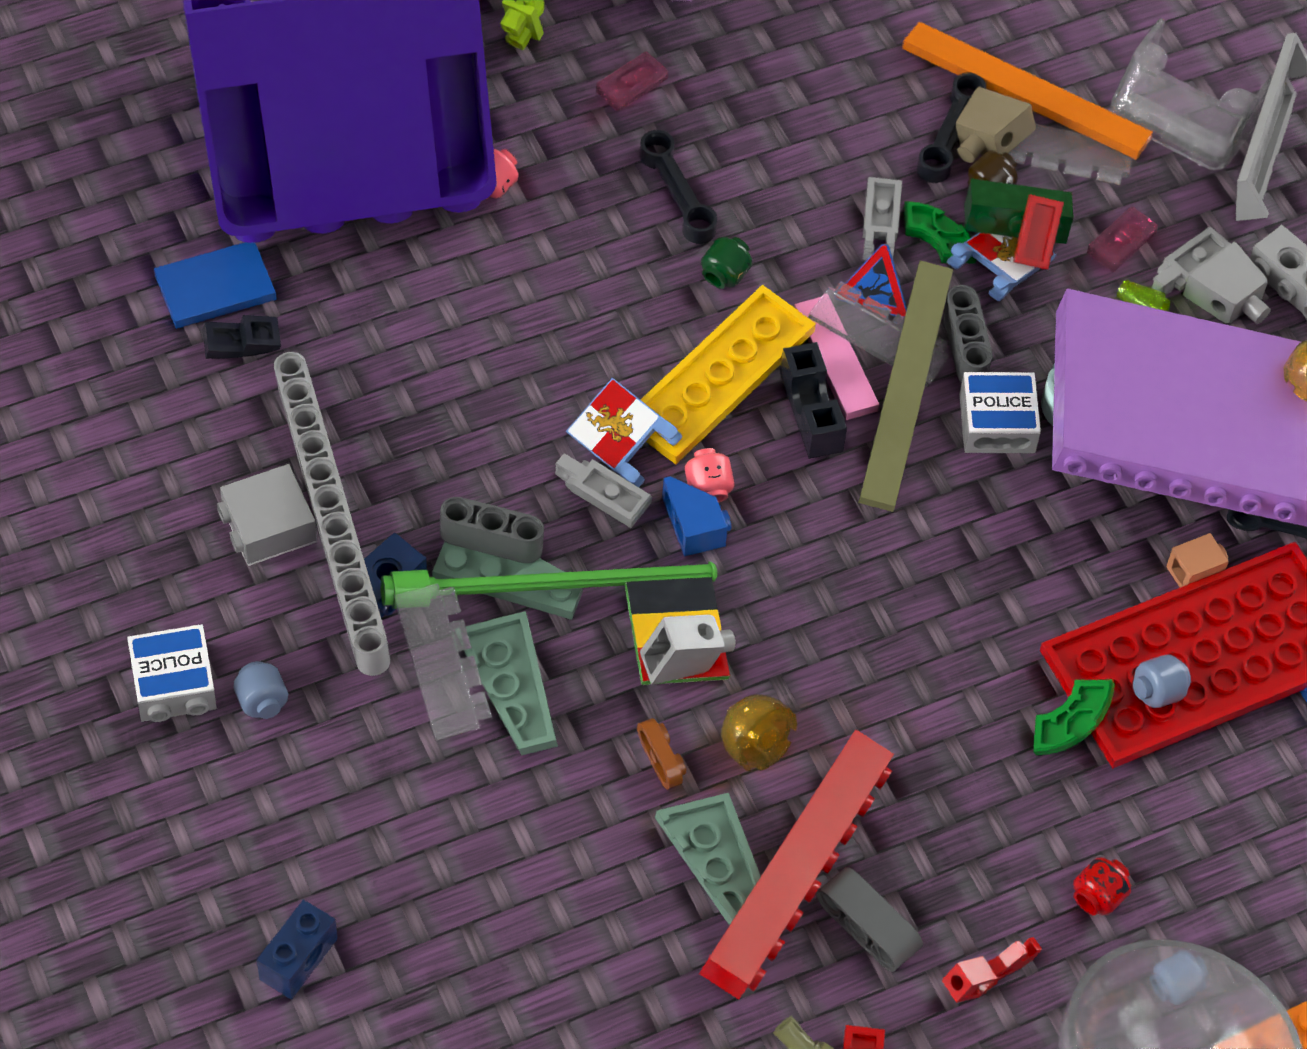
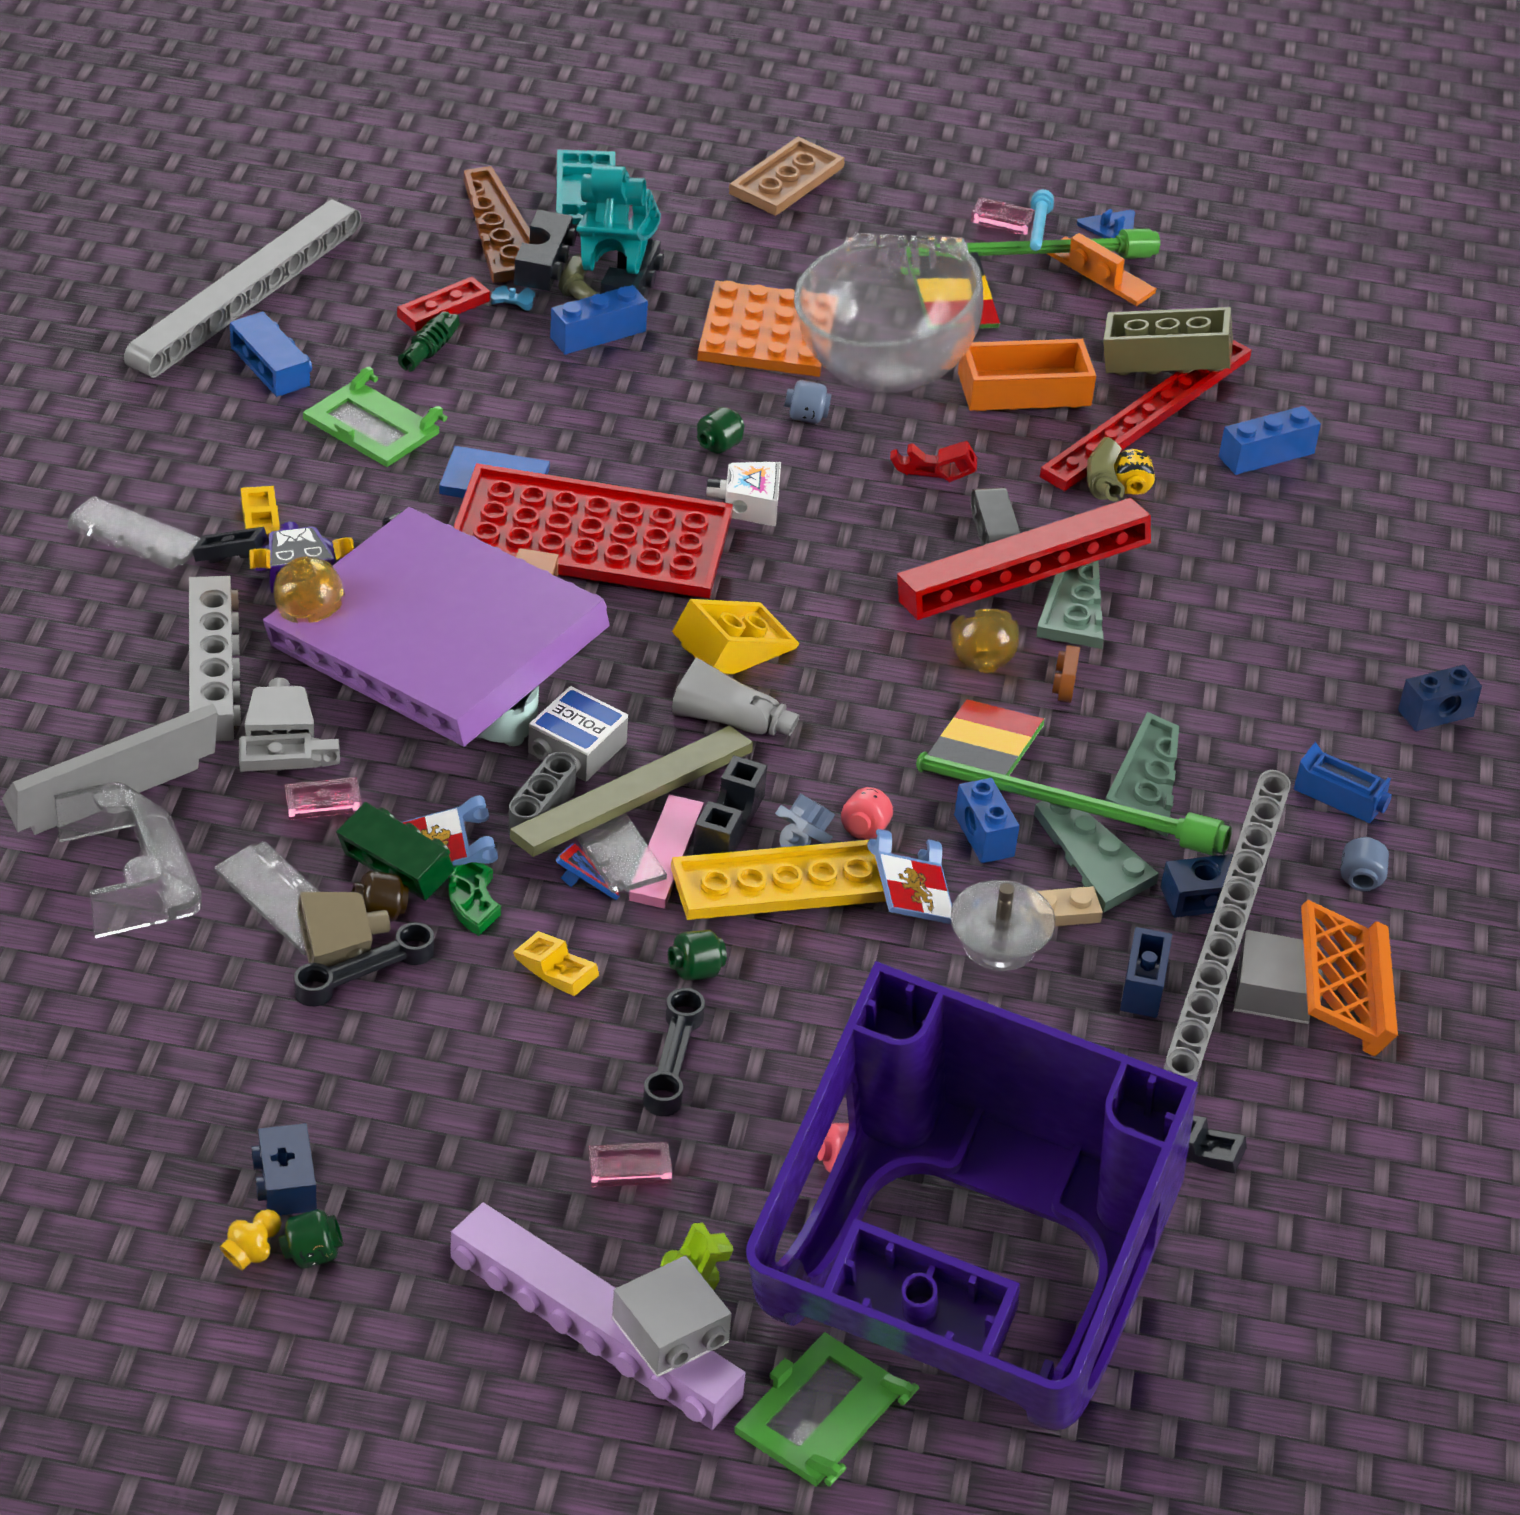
camera: 145 degrees left, 15 degrees down
piece [127,624,217,722] -> none
blue tile [154,242,277,329] -> none
clear windscreen [394,583,492,741] -> none
dark grey beam [440,497,544,563] -> none
light grey hinge [555,453,652,528] -> none
light grey torso [640,614,736,685] -> none
blue slope [662,476,731,557] -> none
light grey hinge [862,177,902,260] -> none
orange tile [902,22,1153,160] -> none
red tile [1013,194,1064,270] -> none
green tile [1033,680,1115,755] -> none
red head [1073,858,1131,915] -> none
clear neon green cone [1117,280,1170,311] -> none
sand blue head [1133,655,1191,708] -> none
none -> yellow slope [513,931,599,996]
none -> yellow slope [672,599,799,674]
none -> light grey piece [672,657,799,736]
none -> dark green head [697,407,744,454]
none -> white torso [706,462,781,526]
none -> sand blue hips [775,793,835,847]
none -> clear piece [950,880,1055,971]
none -> blue brick [954,777,1020,864]
none -> tan plate [1021,886,1103,929]
none -> dark blue brick [1120,927,1172,1018]
none -> blue window [1294,742,1392,823]
none -> orange fence [1301,900,1398,1056]

